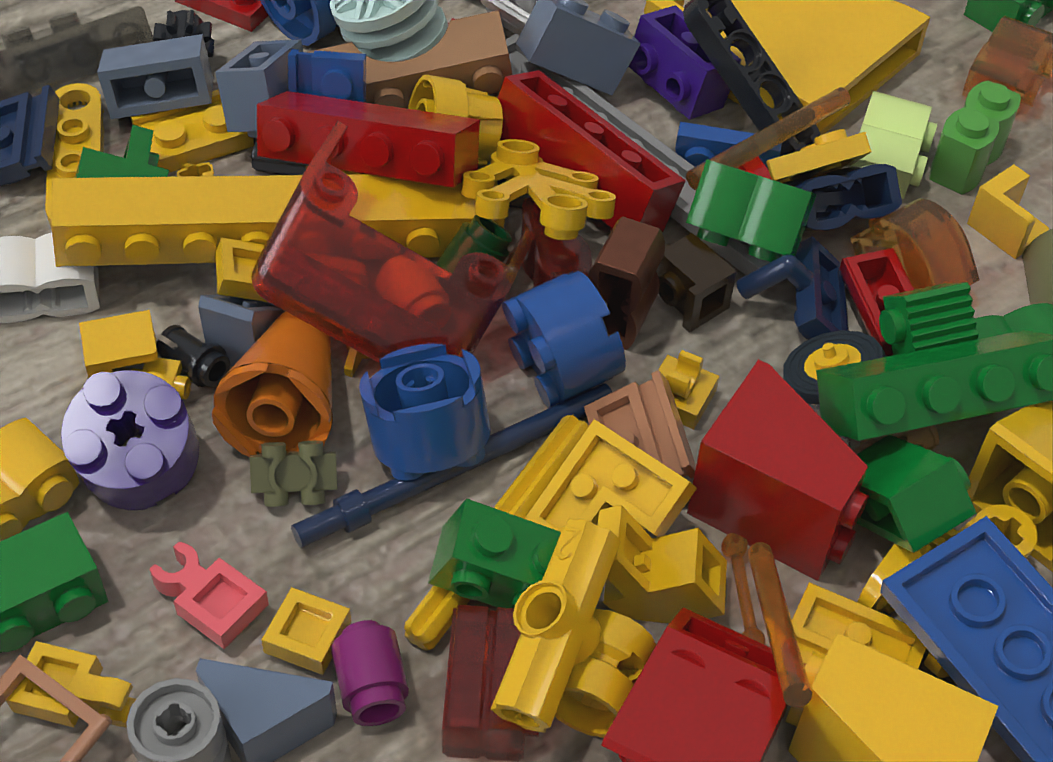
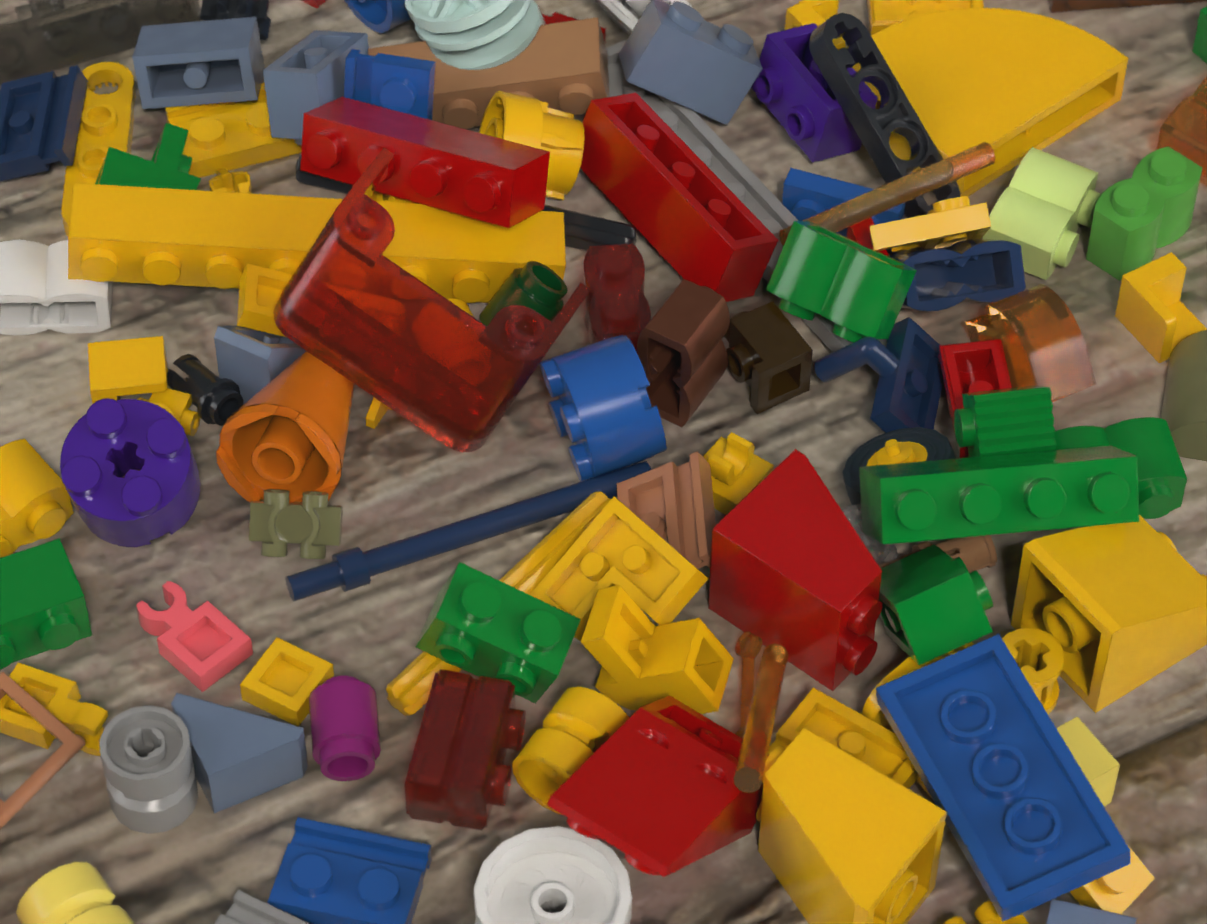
camera: 10 degrees right, 0 degrees up
blue brick [359,343,491,481] -> none
yellow plant [461,139,616,240] -> none
yellow piece [491,518,621,733] -> none

